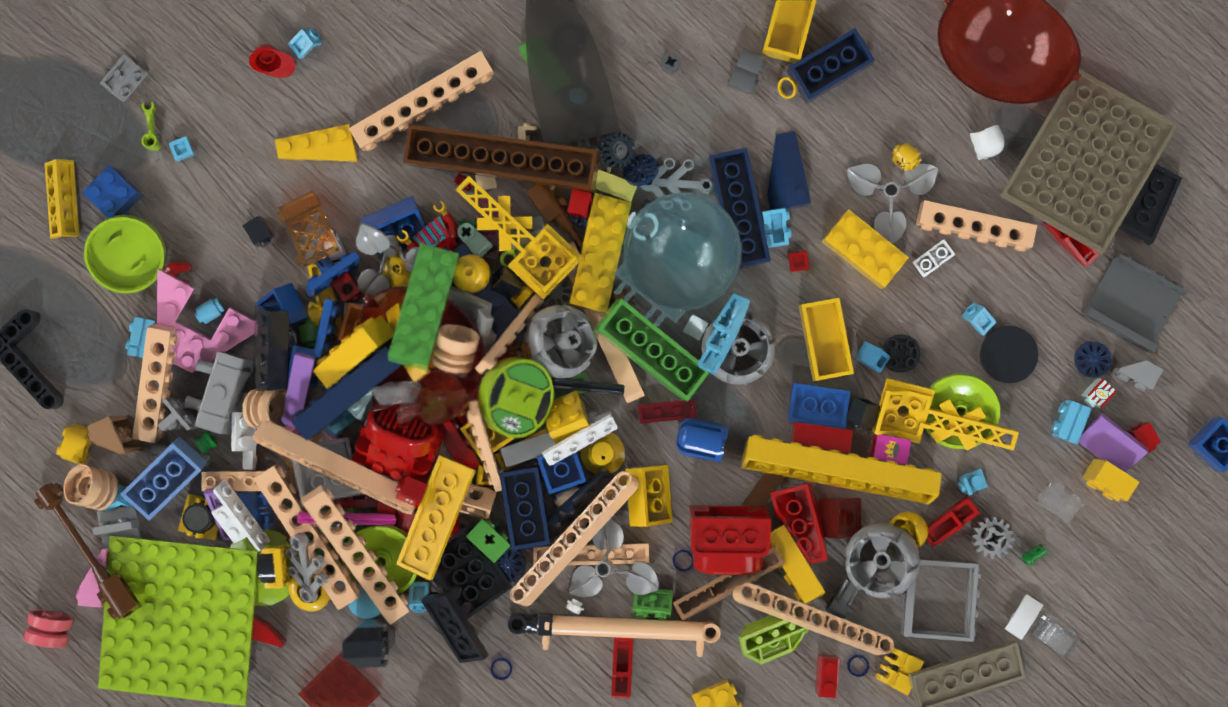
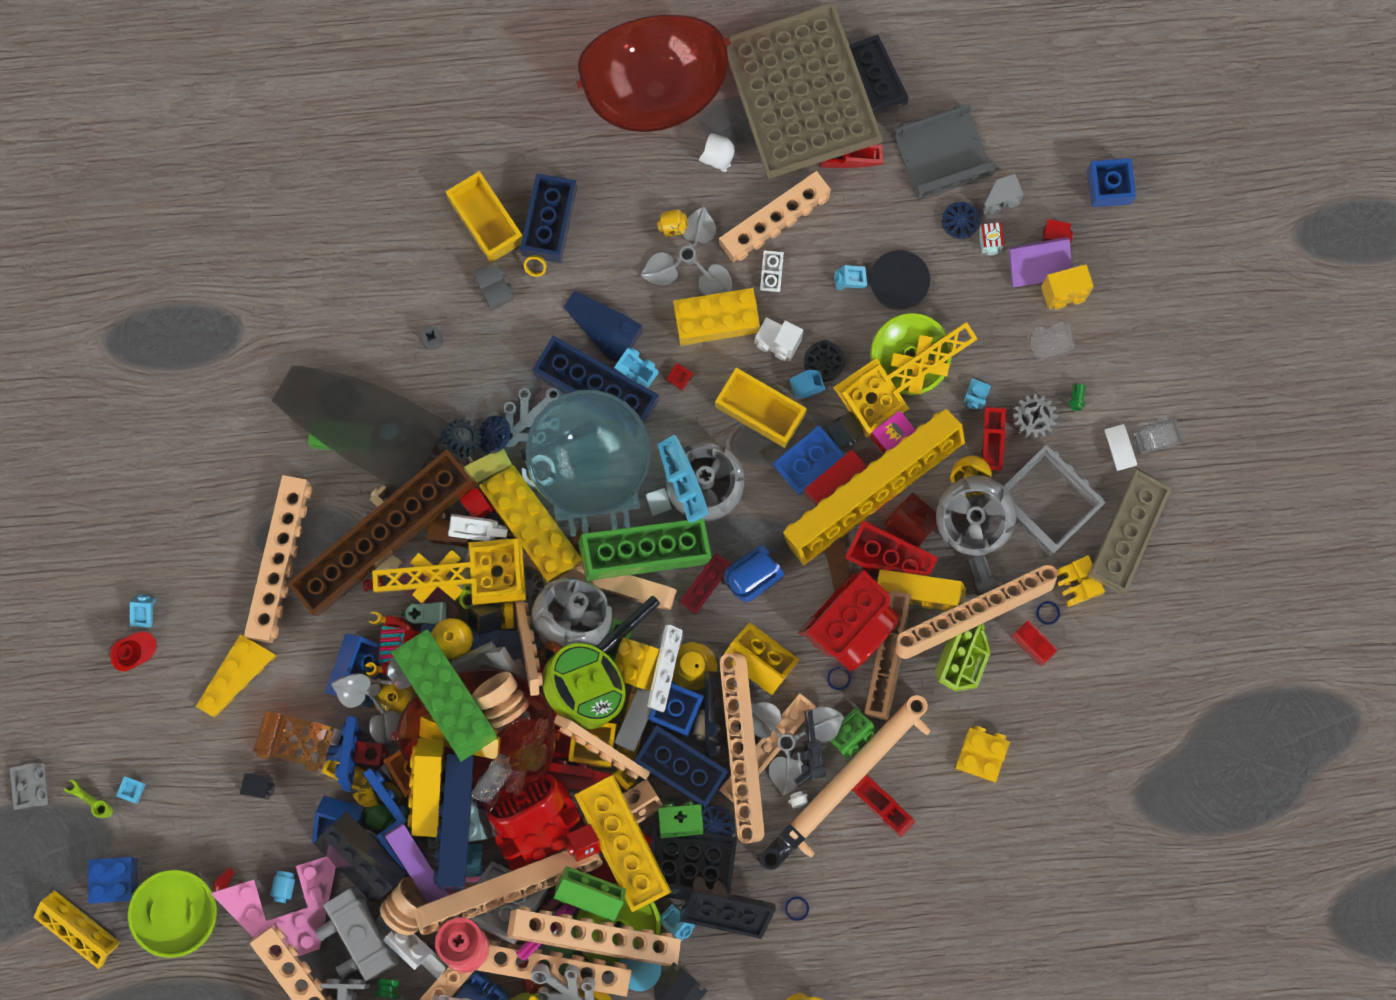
camera: 50 degrees left, 10 degrees down
medium azure brick [125,317,157,358] -> none
medium azure brick [1051,400,1092,445] -> none
none -> coral wheel [435,918,490,973]
none -> white hinge [448,514,507,541]
none -> bright green brick [554,866,626,921]
none -> white brick [754,317,803,361]
none -> black piece [792,709,826,787]

